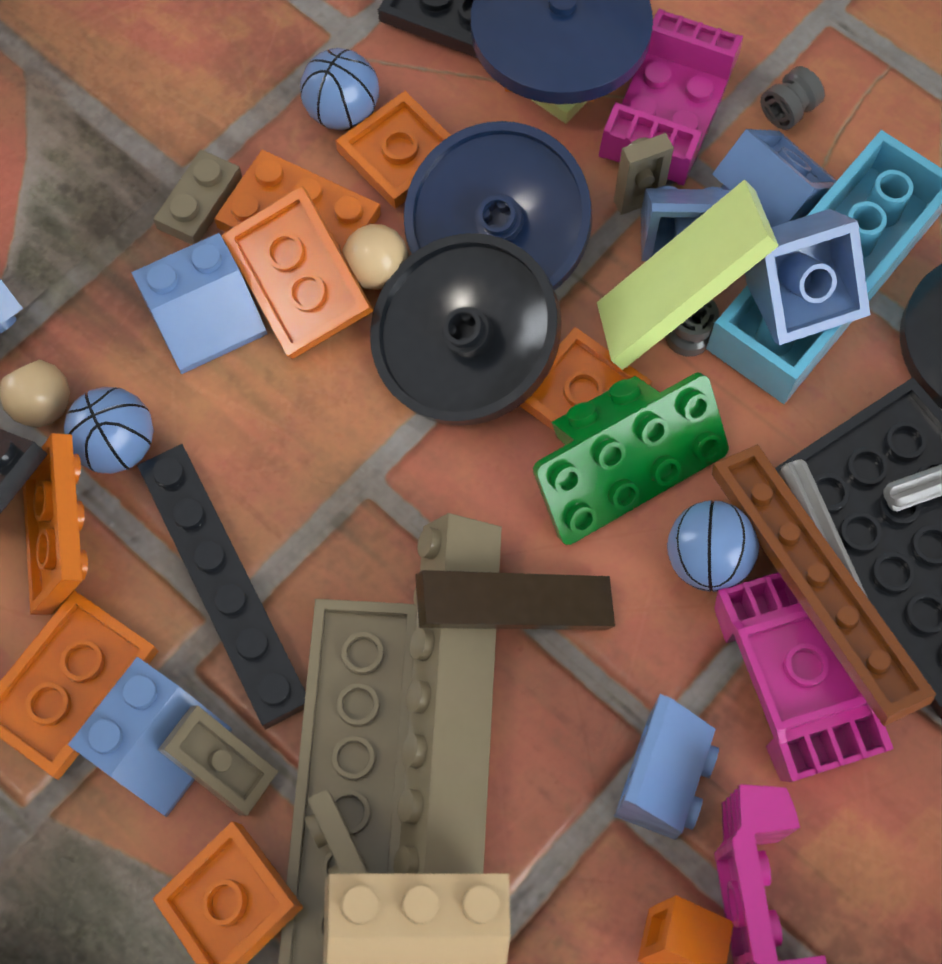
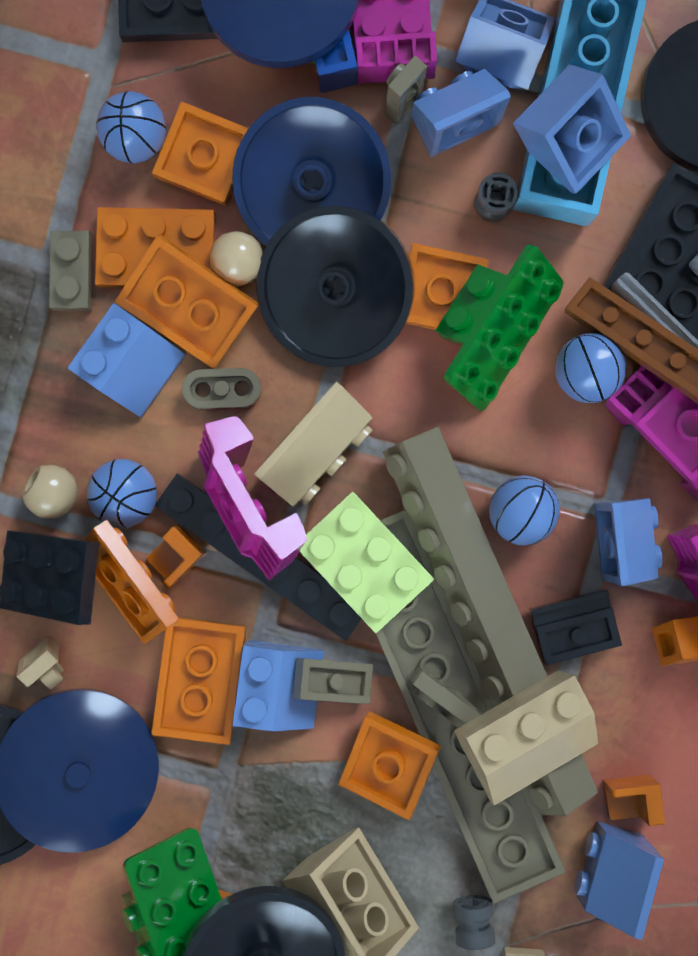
camera: 30 degrees left, 20 degrees up
dark brown tile [415,570,615,630] -> none
yellowish green tile [597,179,779,370] -> none
none -> orange panel [147,525,207,588]
none -> dark tan plate [182,368,262,410]
none -> dark pink plate [197,416,307,580]
none -> tan slope [254,381,373,507]
none -> yellowish green plate [300,492,434,633]
none -> blue panel [314,30,358,93]
none -> medium blue piece [489,475,560,546]
none -> black plate [529,589,622,666]

